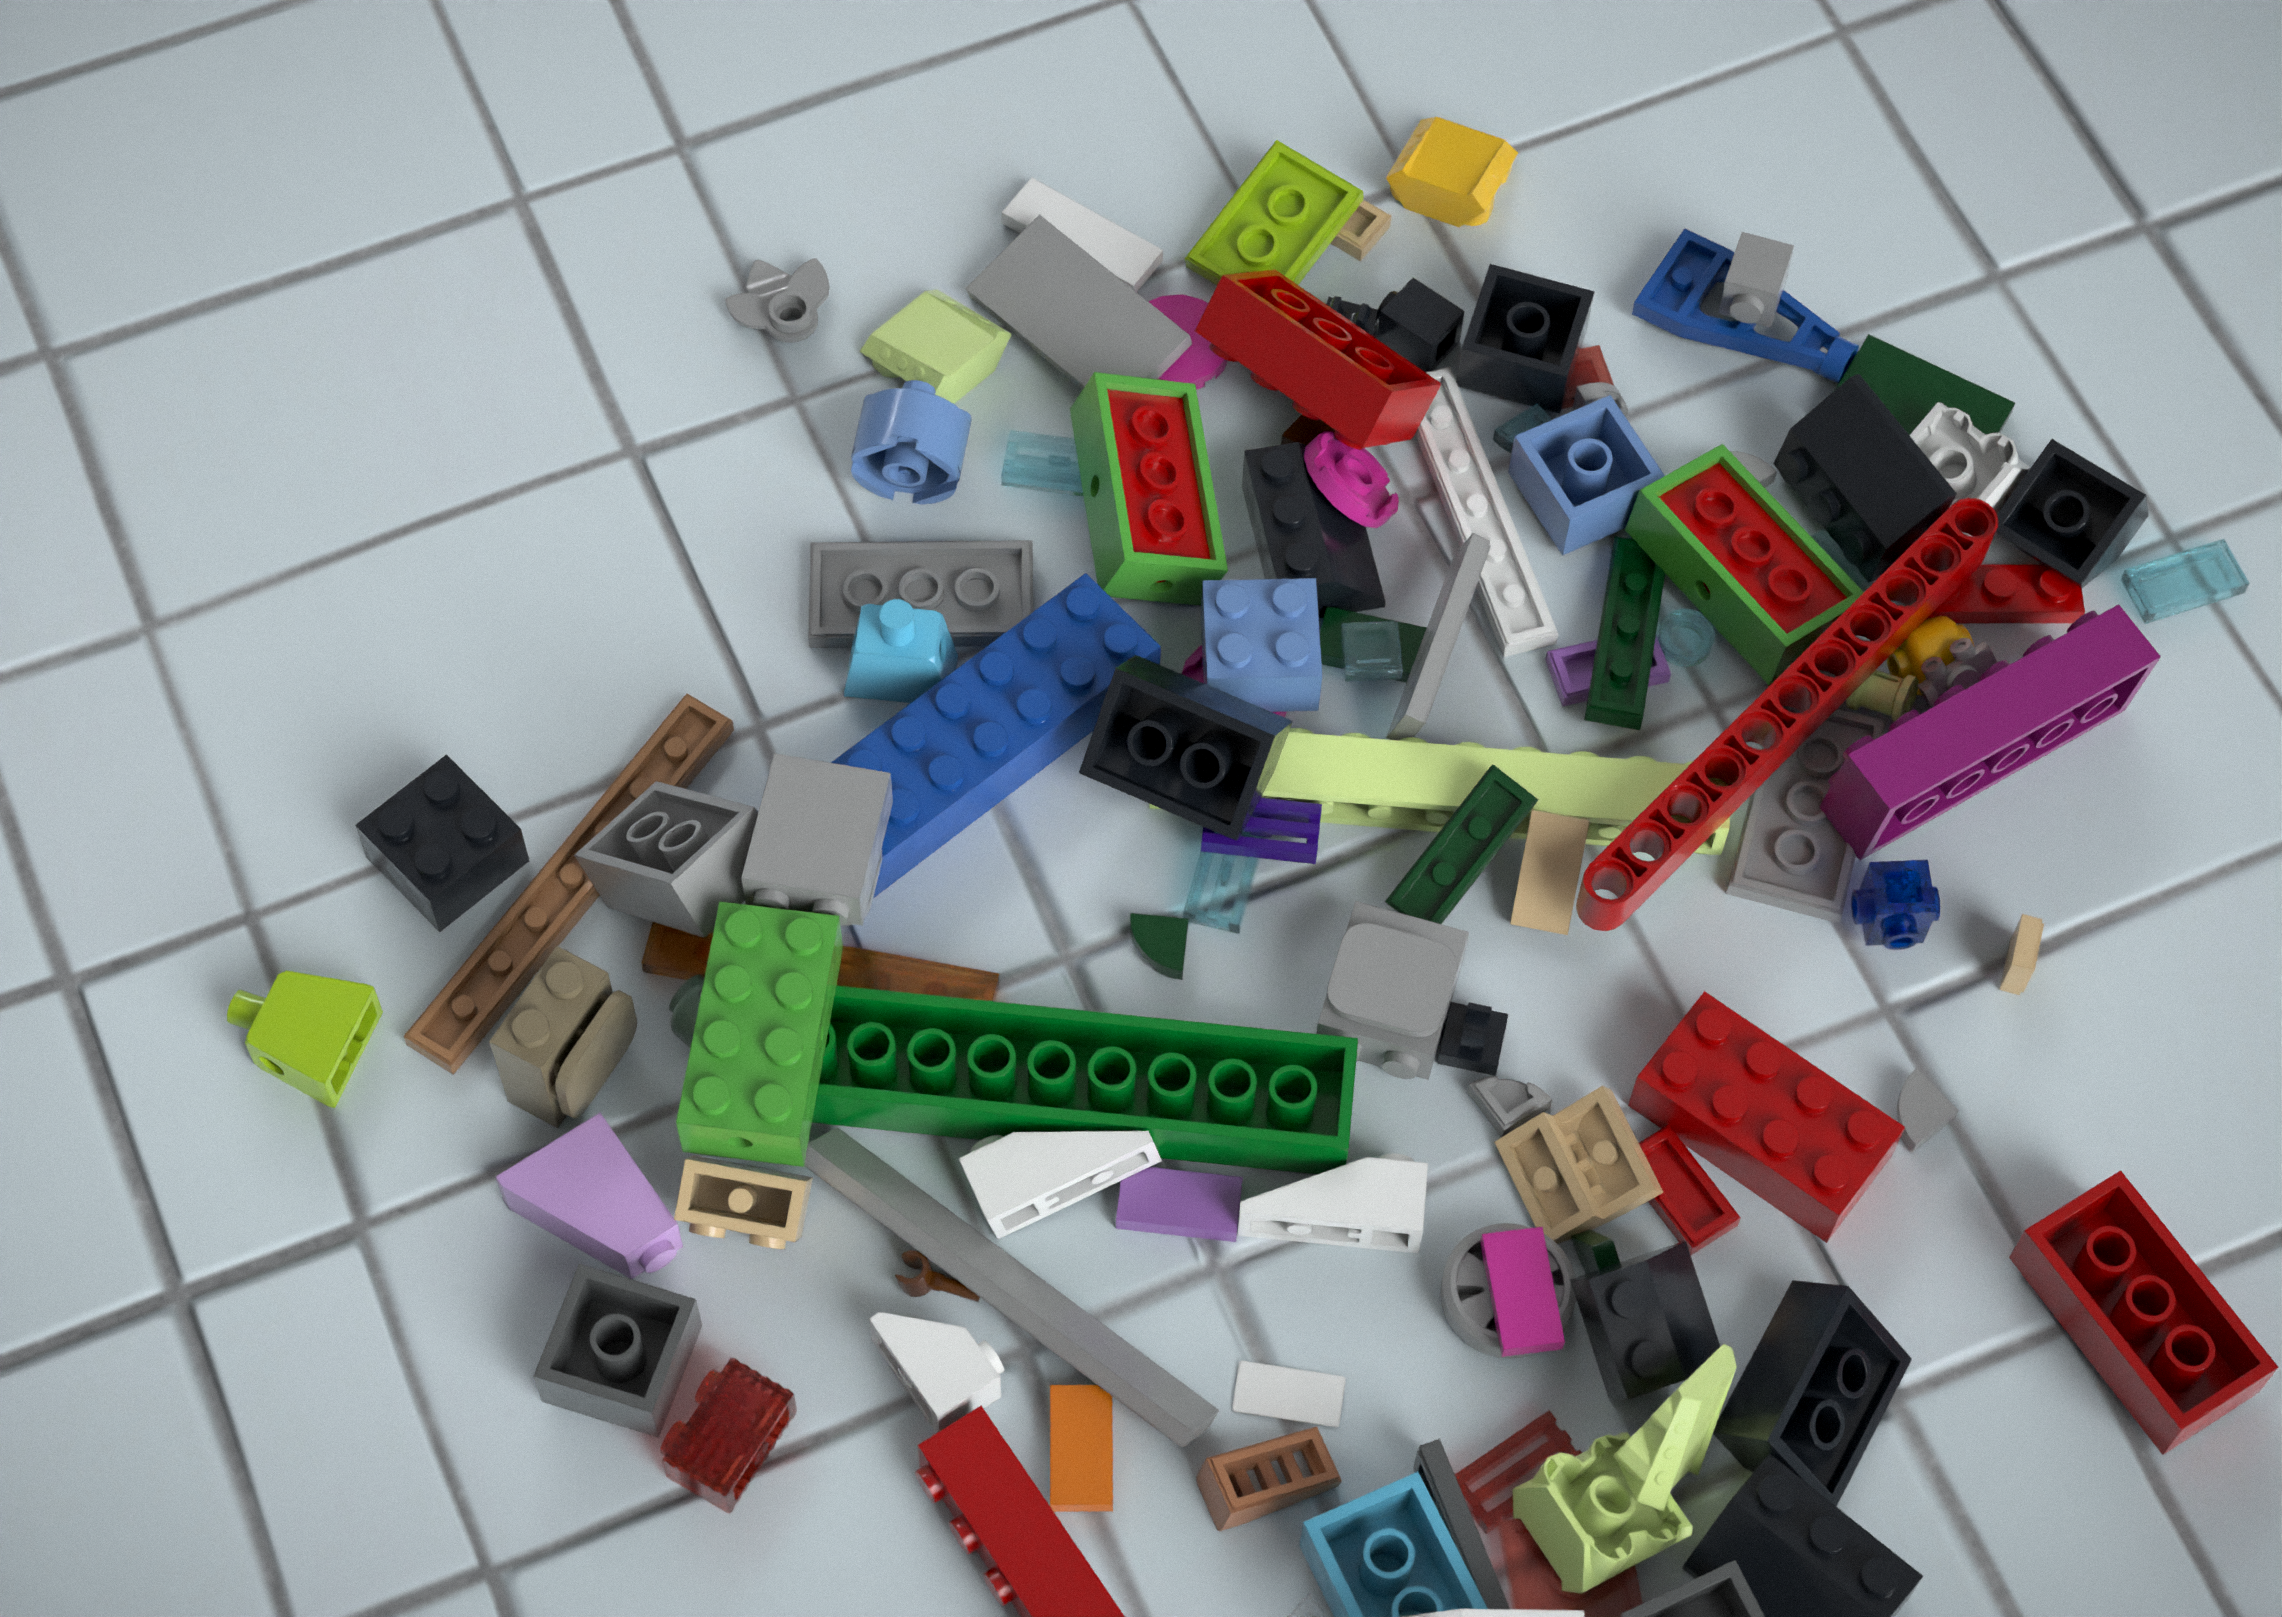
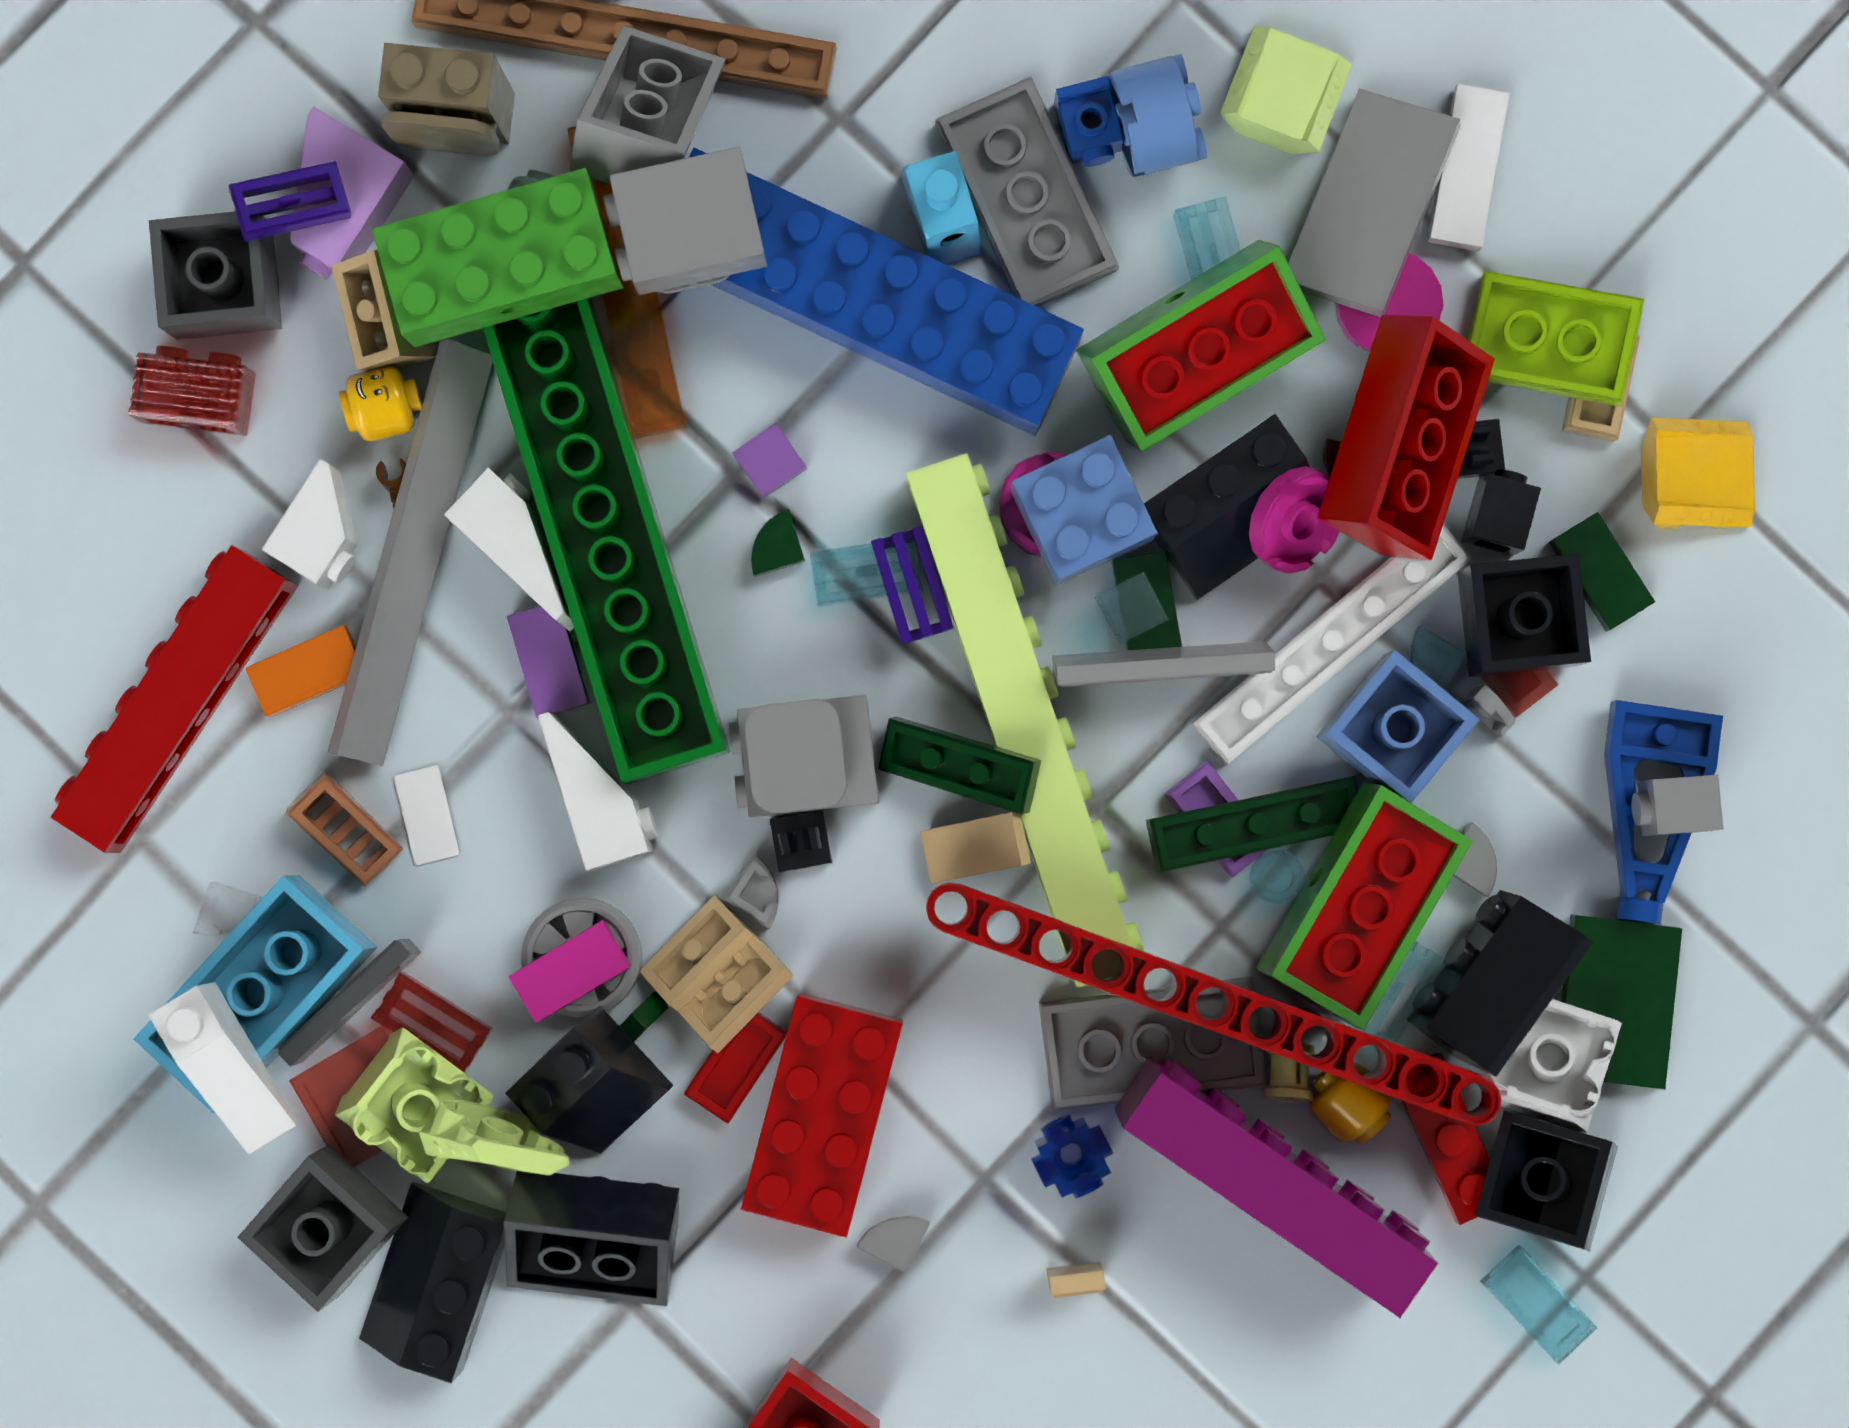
camera: 70 degrees right, 25 degrees up
black slope [1079,655,1293,841] -> none
light grey piece [1917,638,1997,709] -> none
none -> dark purple tile [228,161,351,242]
none -> yellow head [339,366,422,441]
none -> medium lavender tile [732,423,807,499]
none -> blue brick [1053,76,1123,167]
none -> dark green tile [1549,512,1655,632]

